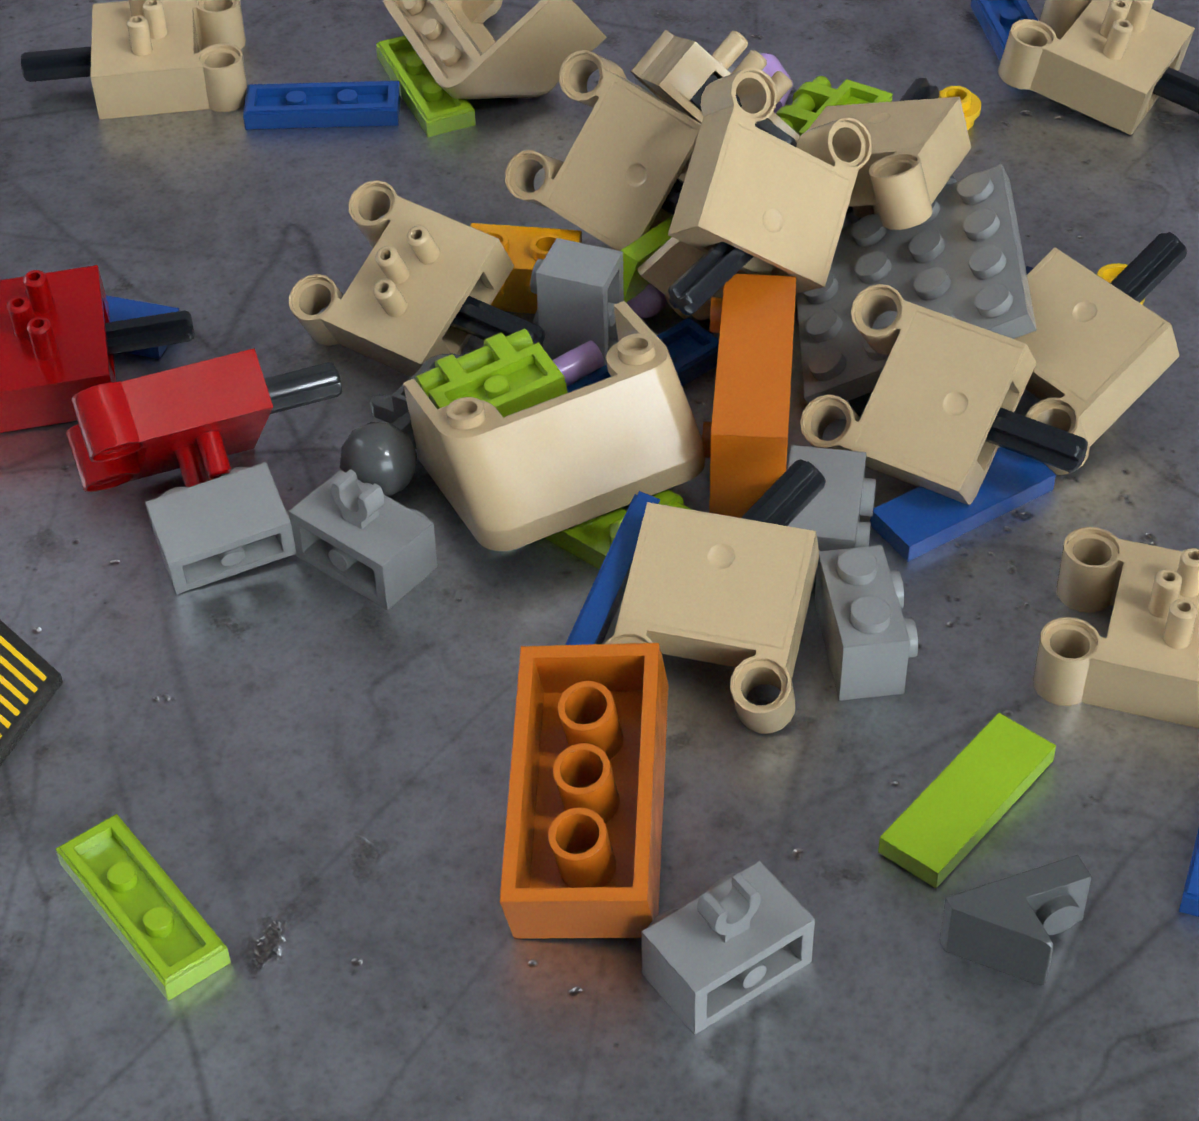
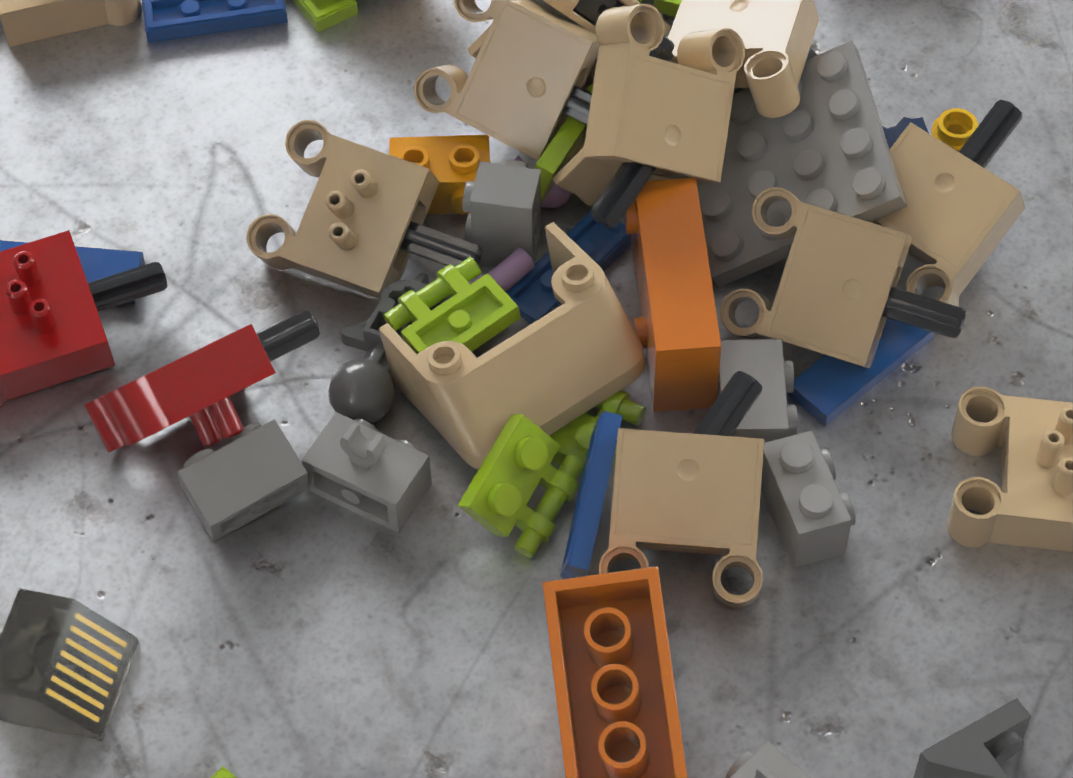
camera: 10 degrees left, 10 degrees up
lime tile [878,713,1056,888] -> none
none -> lime plate [457,414,585,558]

